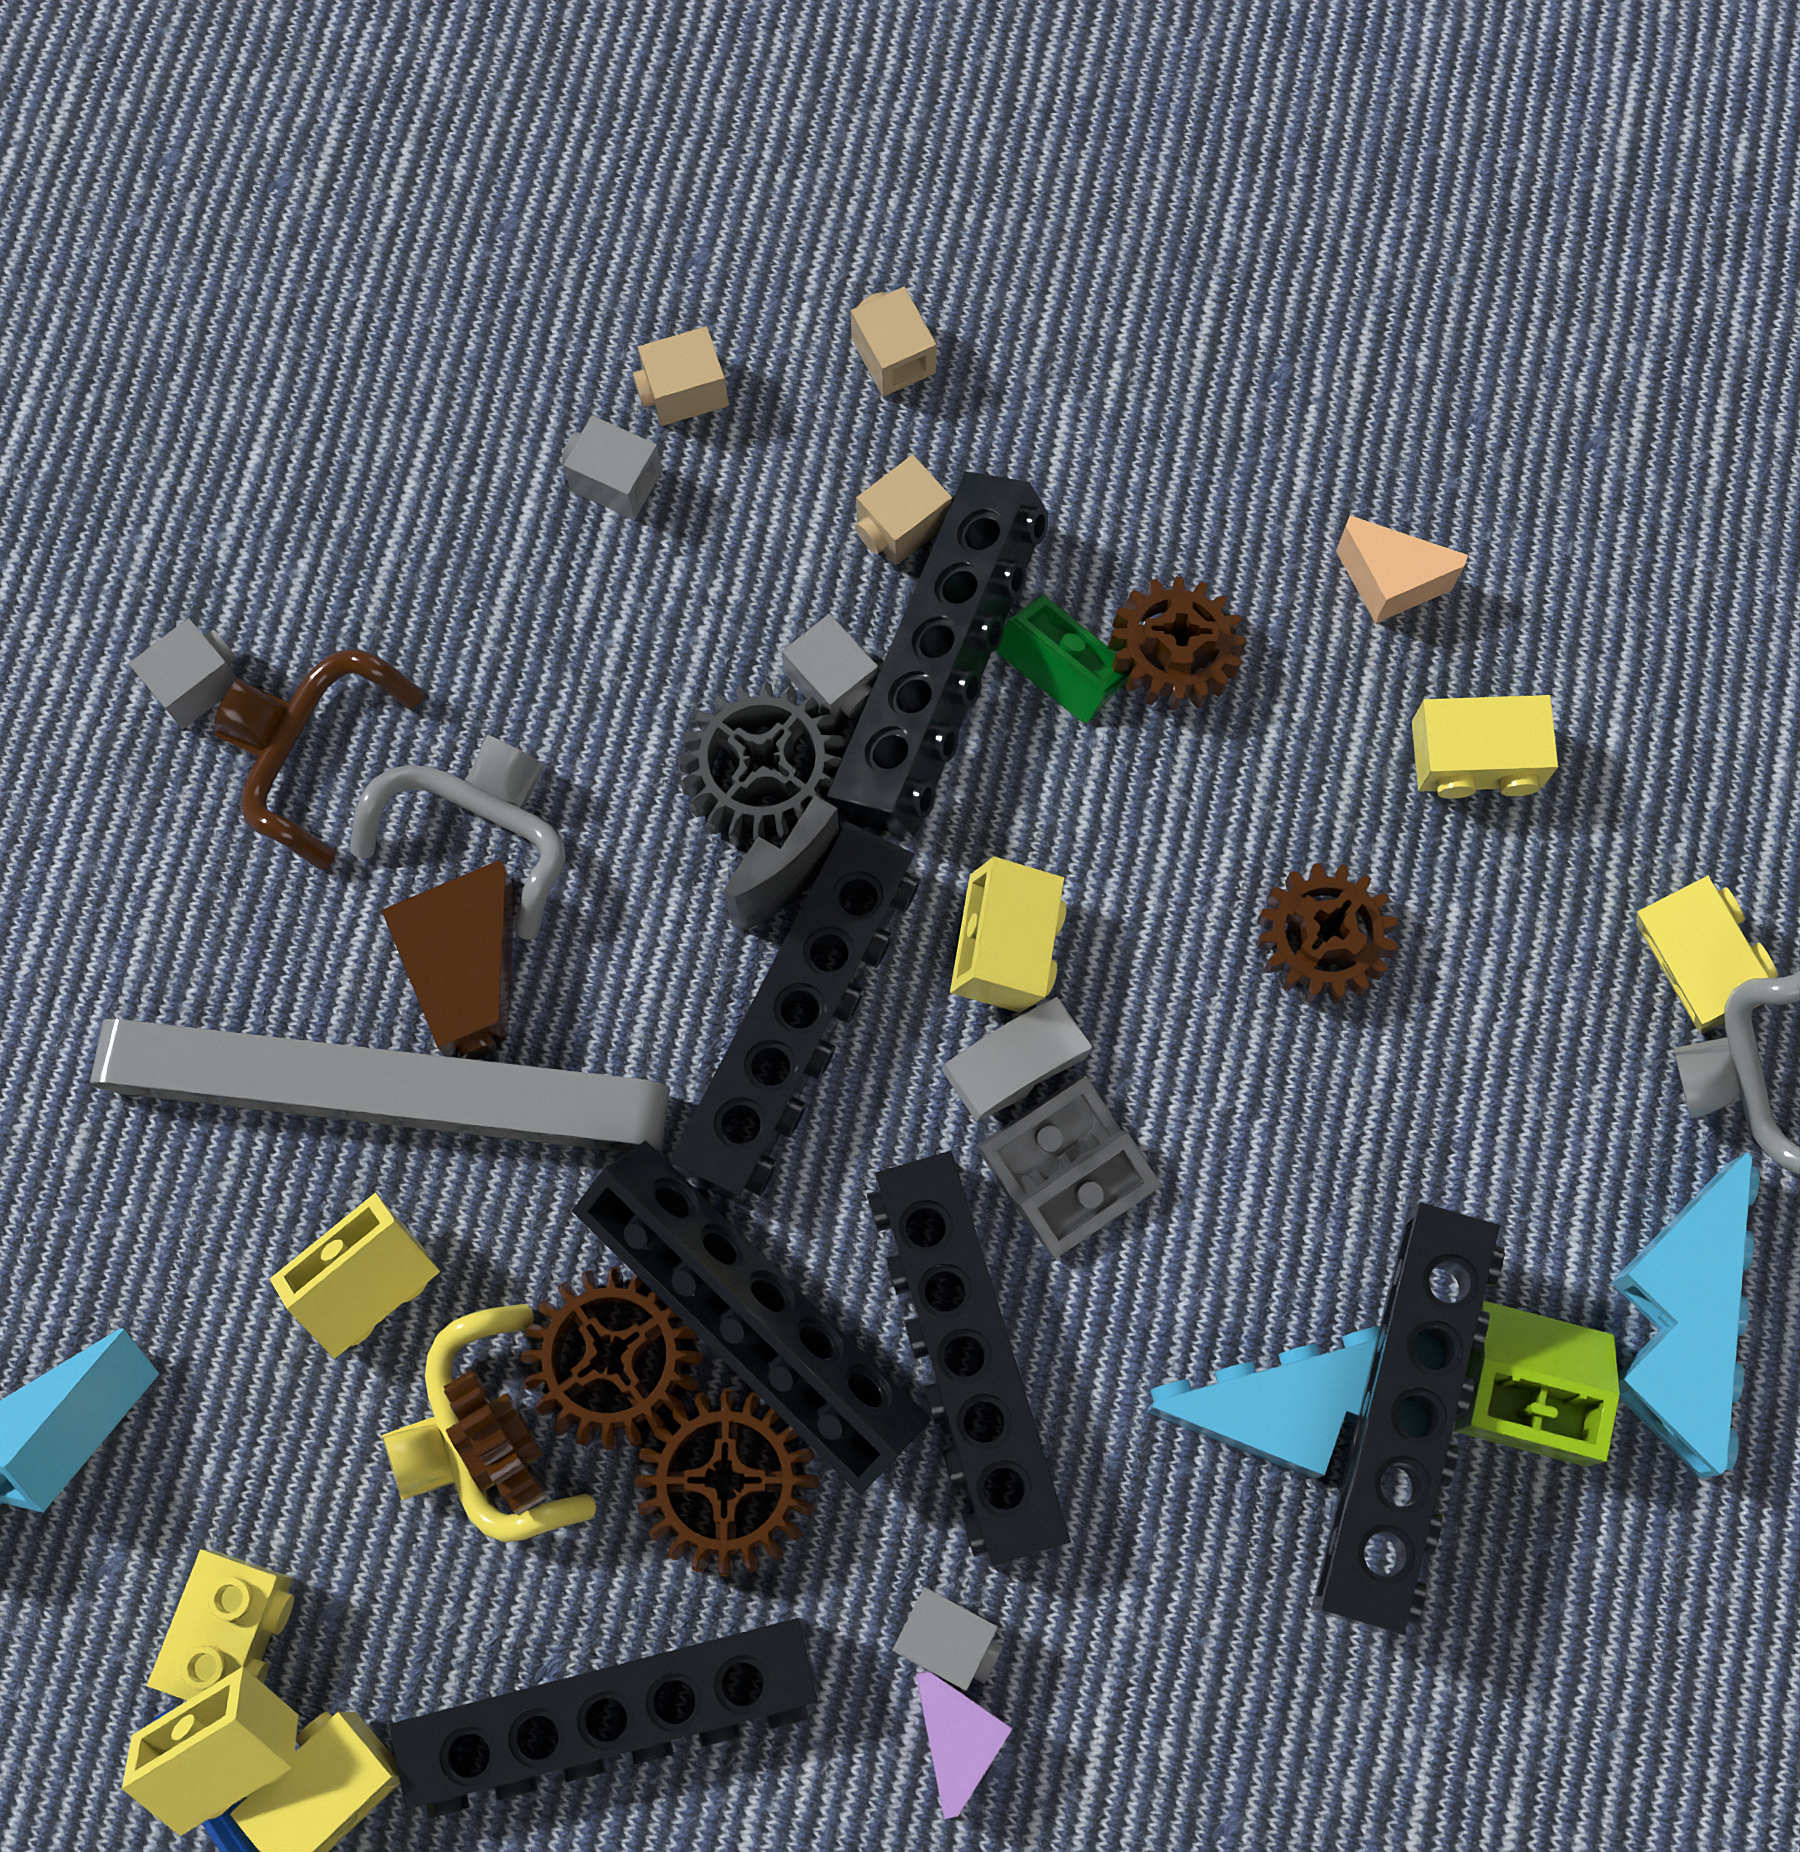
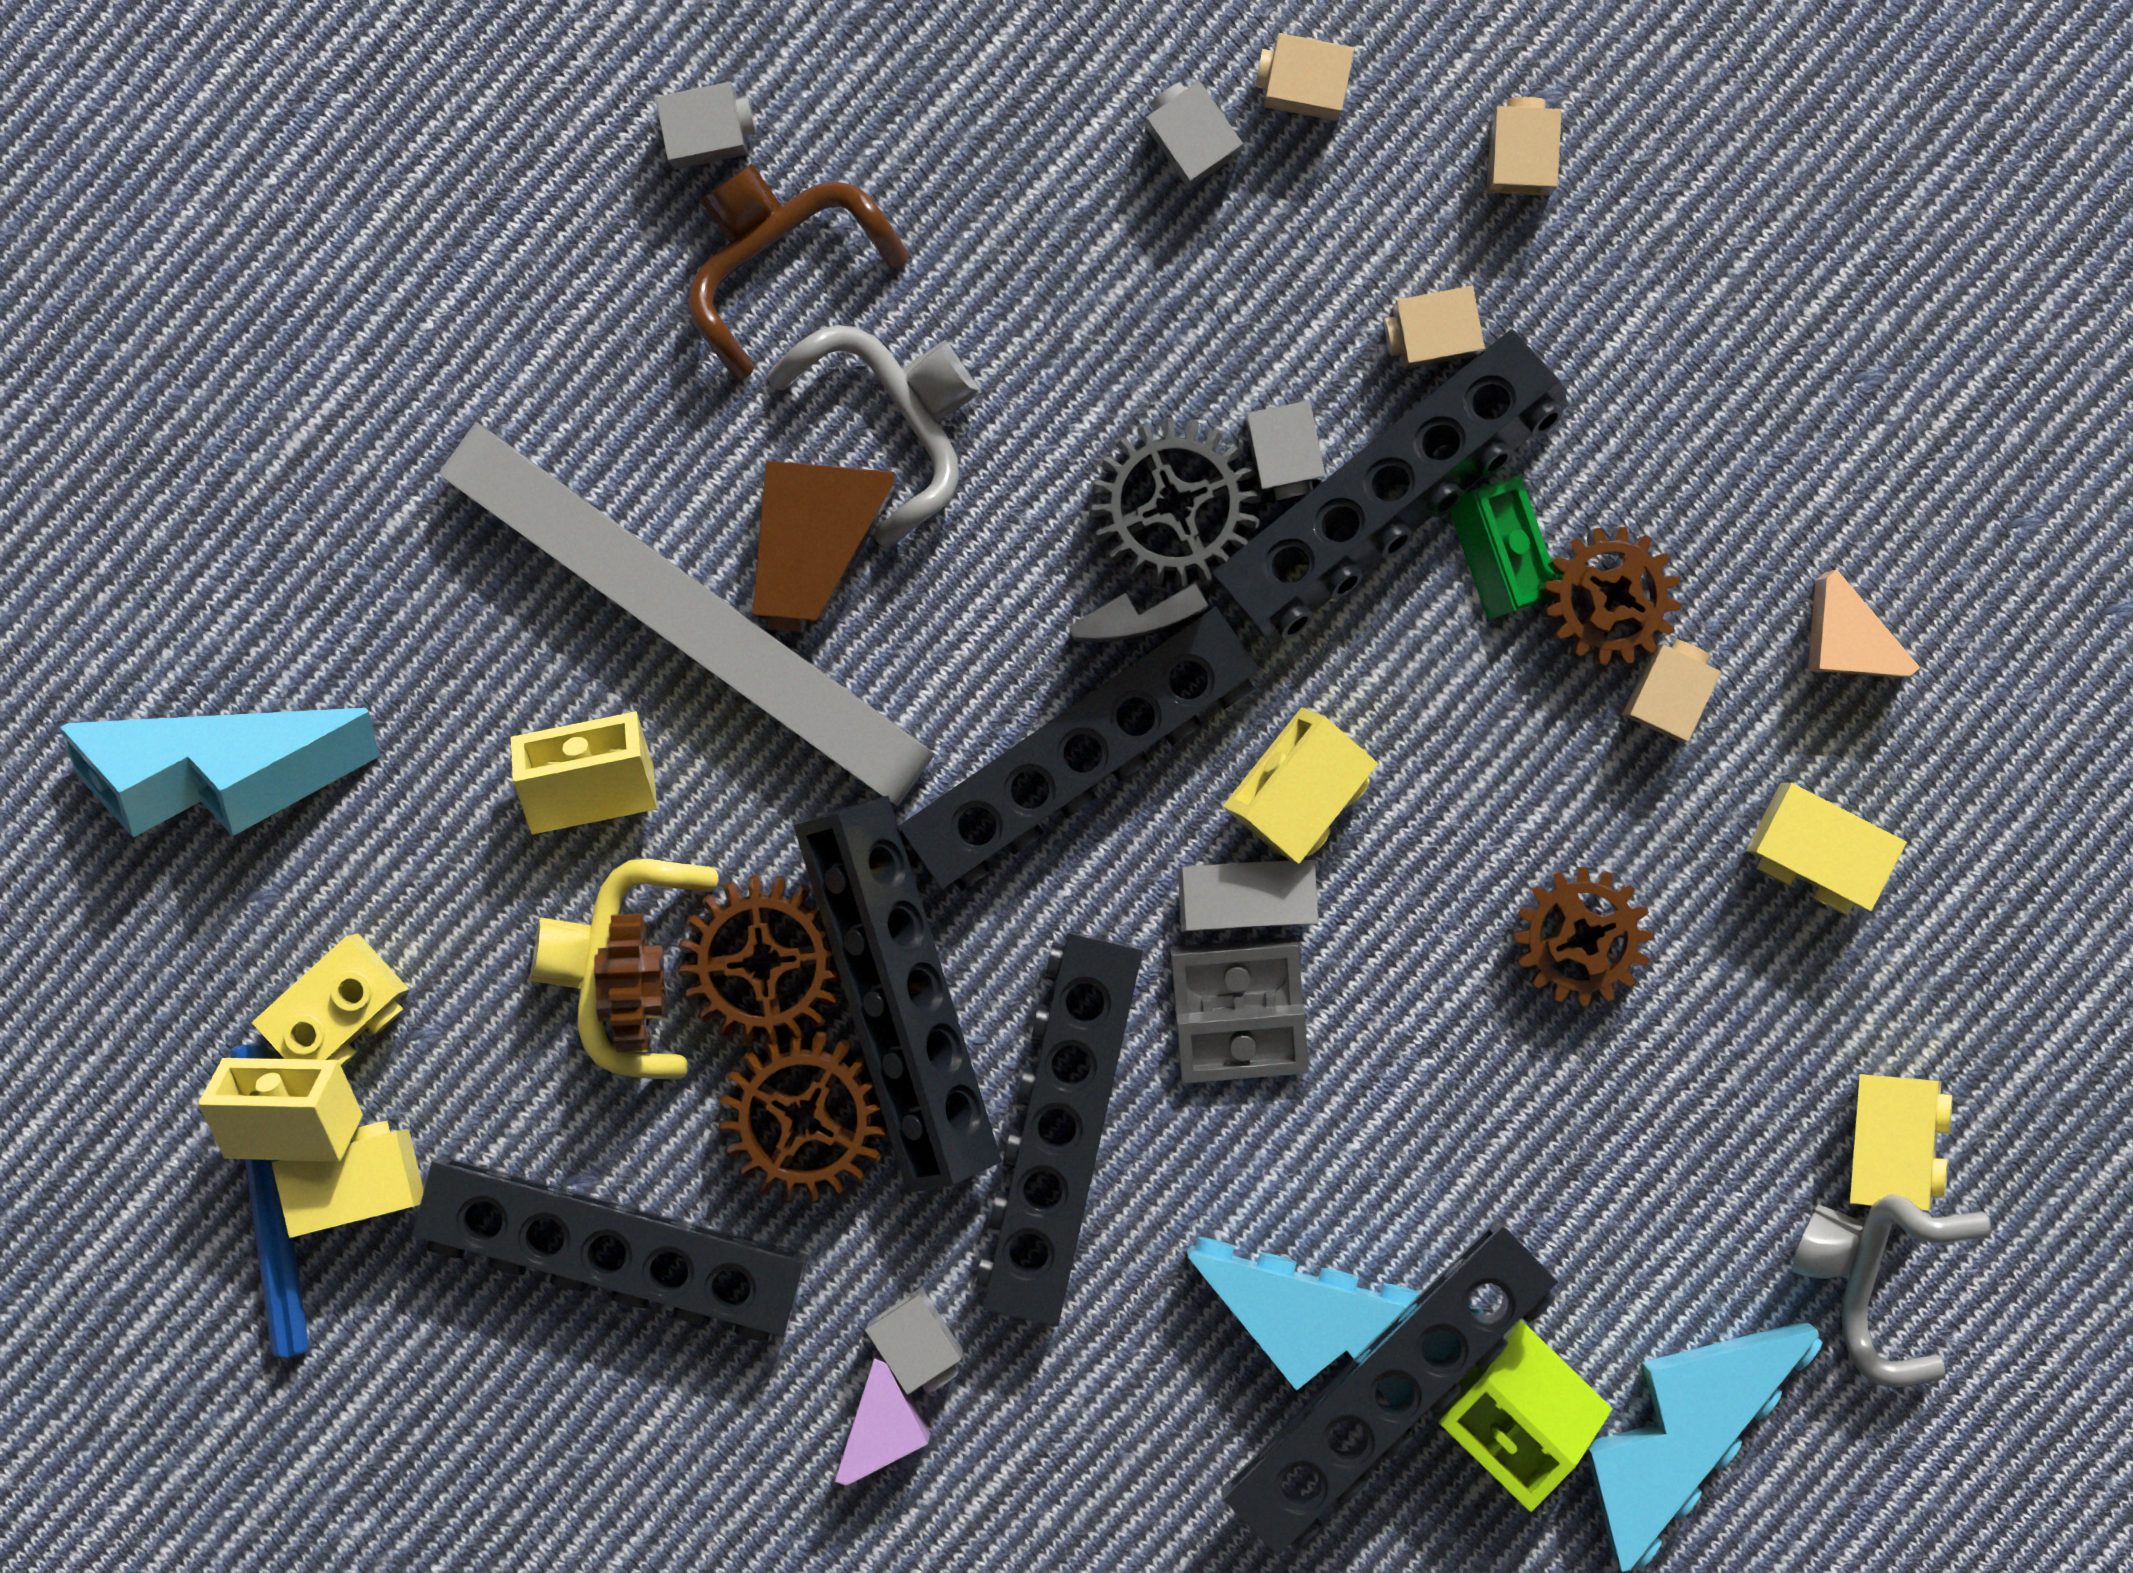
camera: 25 degrees right, 15 degrees up
none -> tan brick [1622,639,1722,742]

